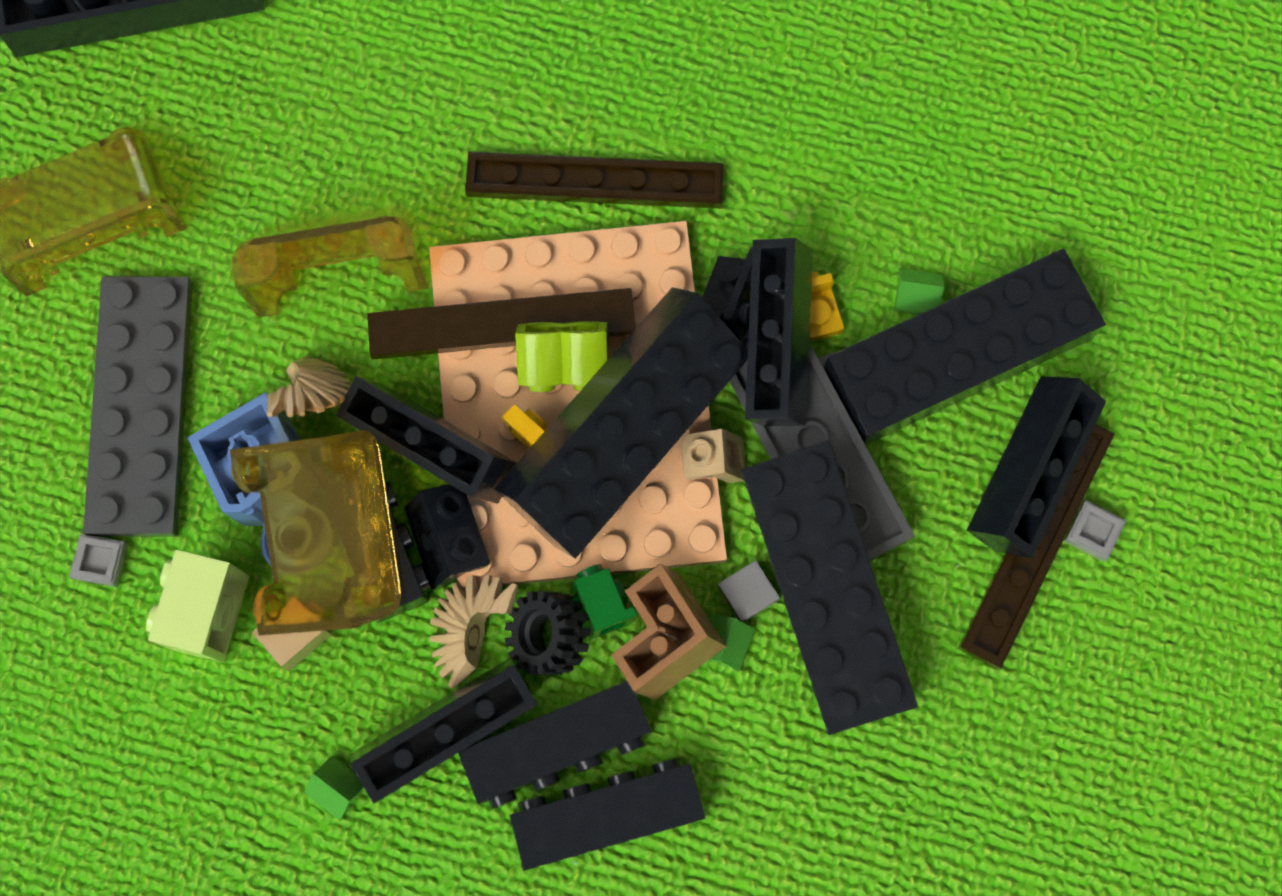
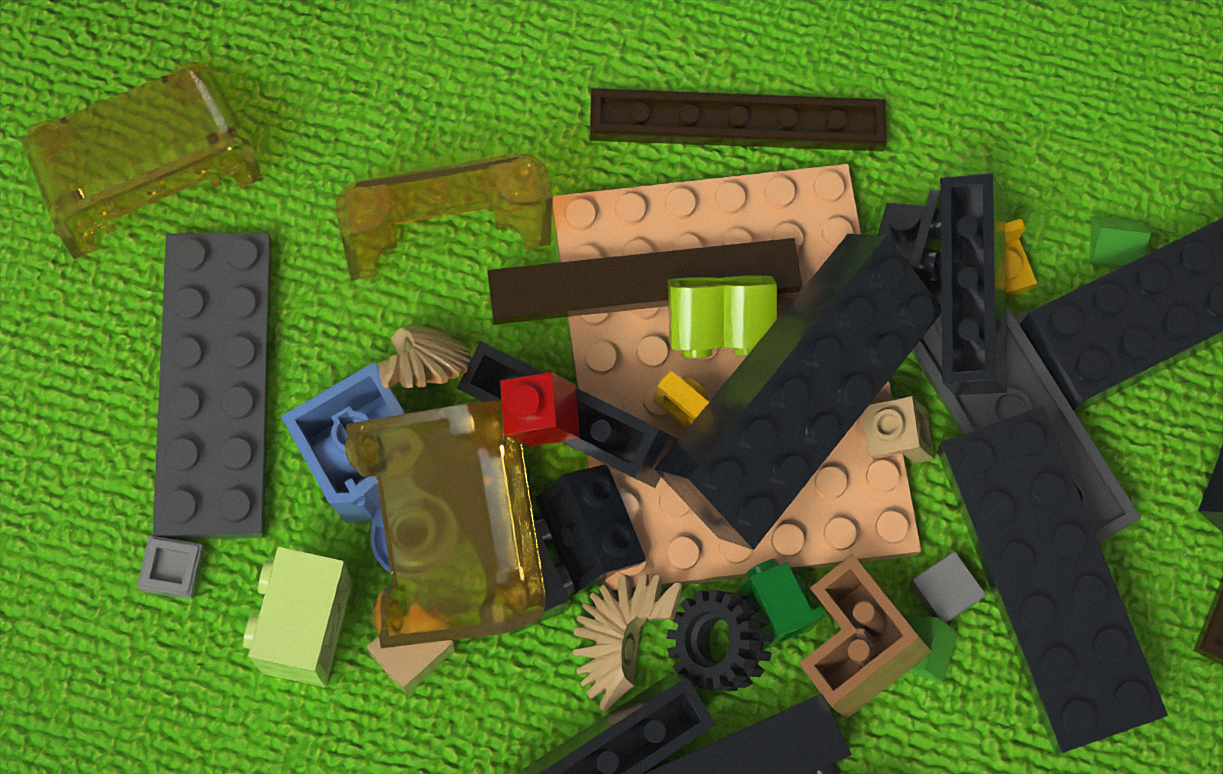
camera: 10 degrees left, 5 degrees down
none -> red brick [500,372,580,446]

